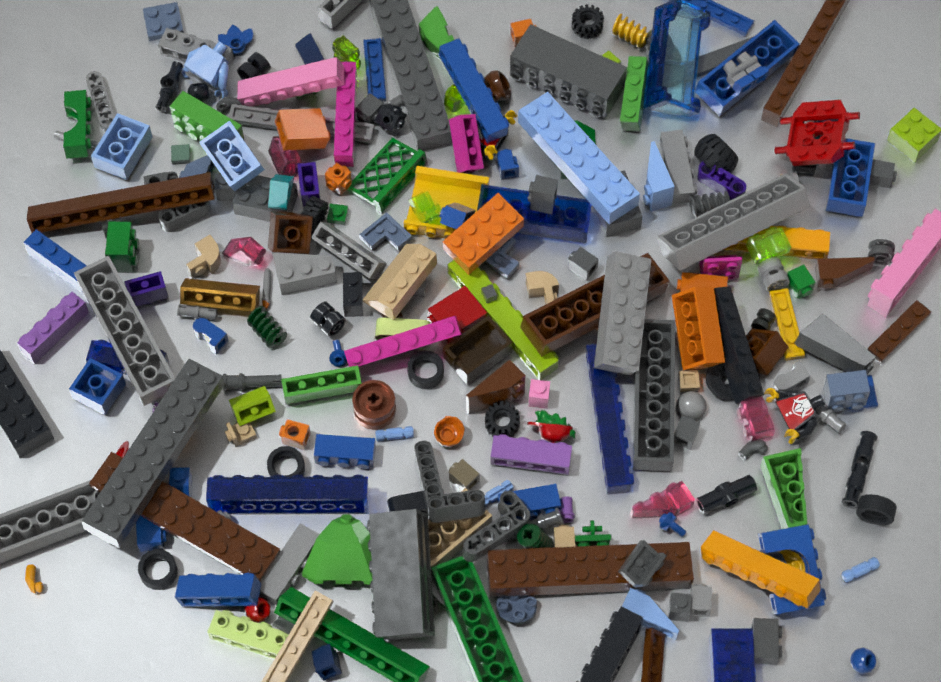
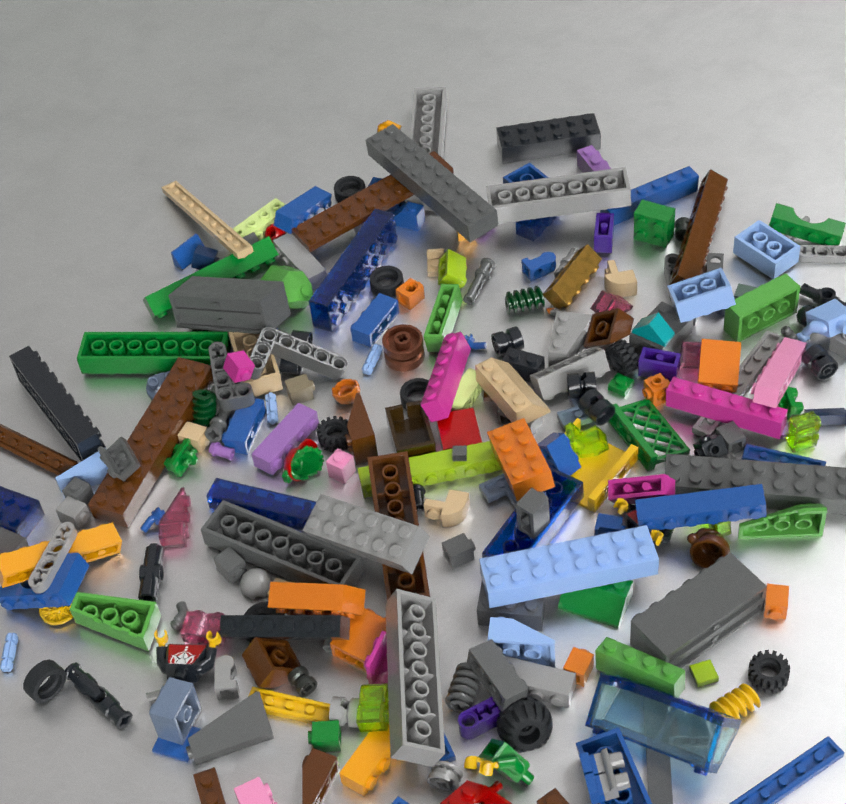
camera: 120 degrees right, 15 degrees down
none -> light grey beam [28,522,78,593]
none -> dark pink brick [223,350,255,383]
none -> green torso [464,738,534,787]
none -> dark grey brick [467,639,528,712]
none -> orange brick [563,647,594,687]
none -> black wheel [567,371,597,399]
none -> black wheel [578,389,615,426]

